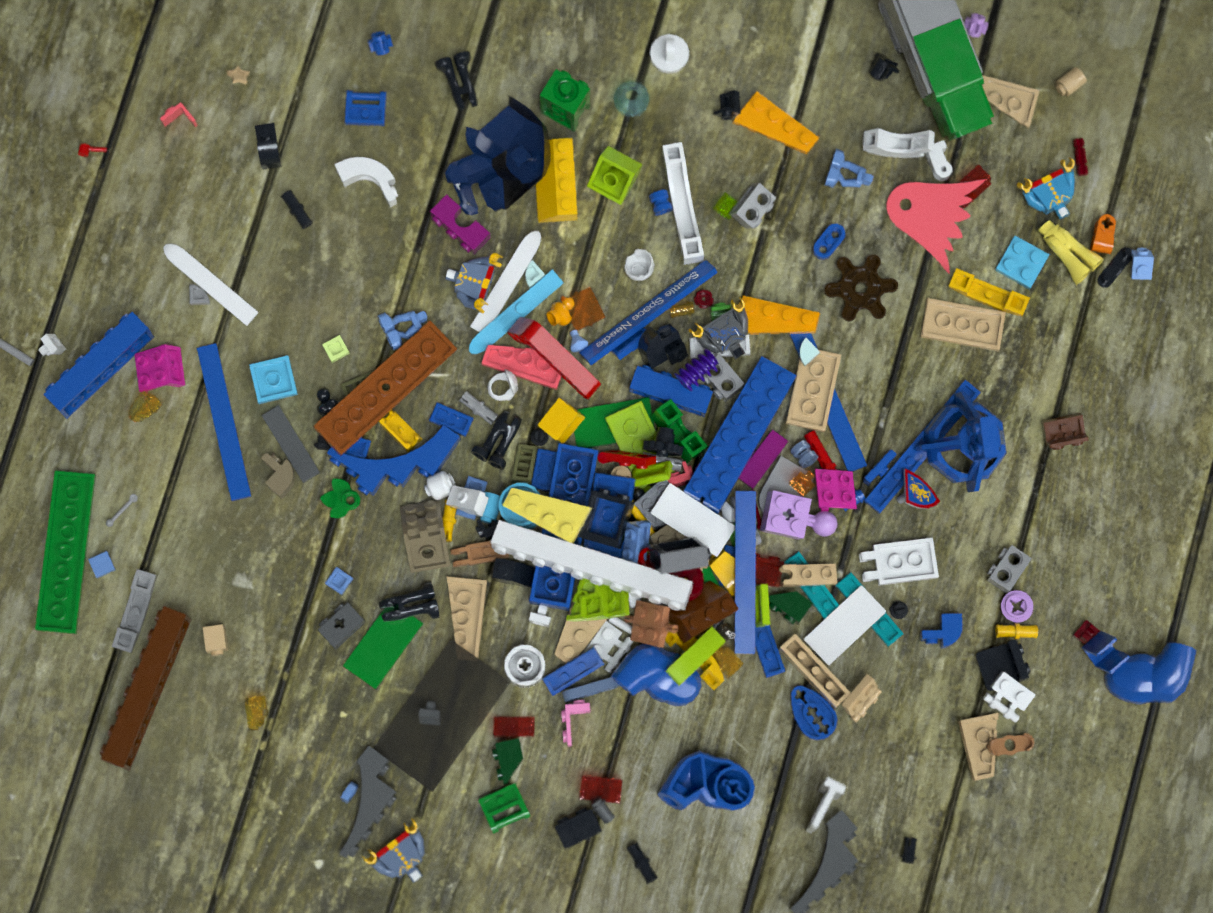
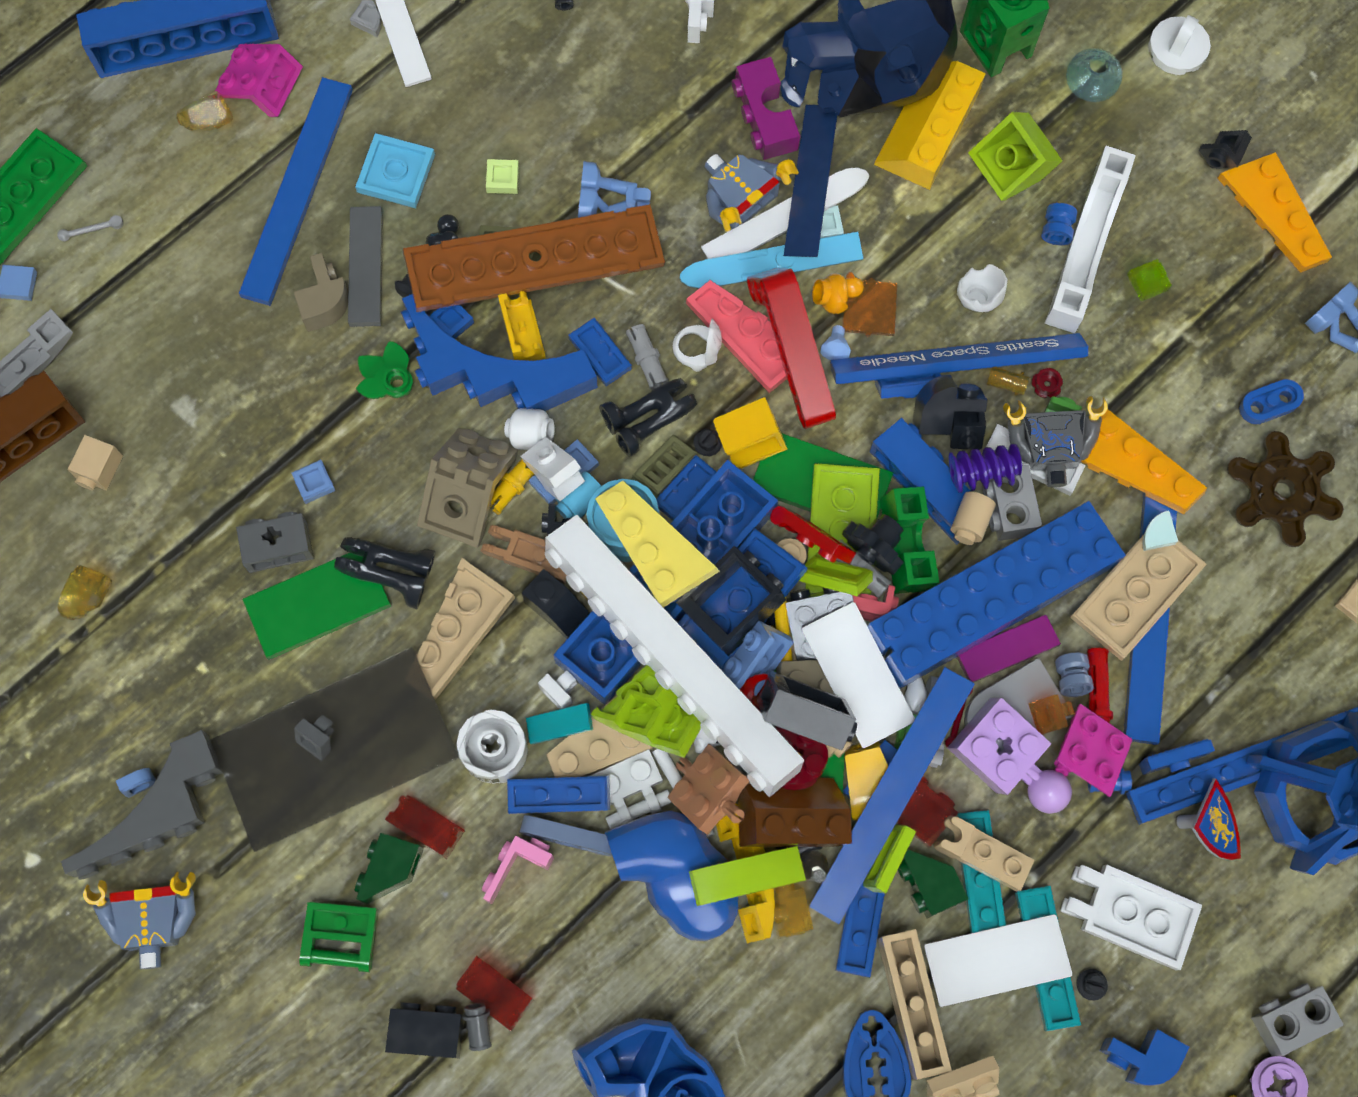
camera: 30 degrees right, 5 degrees down
light grey brick [729,183,776,229] -> none
none -> teal piece [526,703,593,745]
none -> dark blue sticker [783,105,838,257]
none -> tan brick [951,492,996,545]

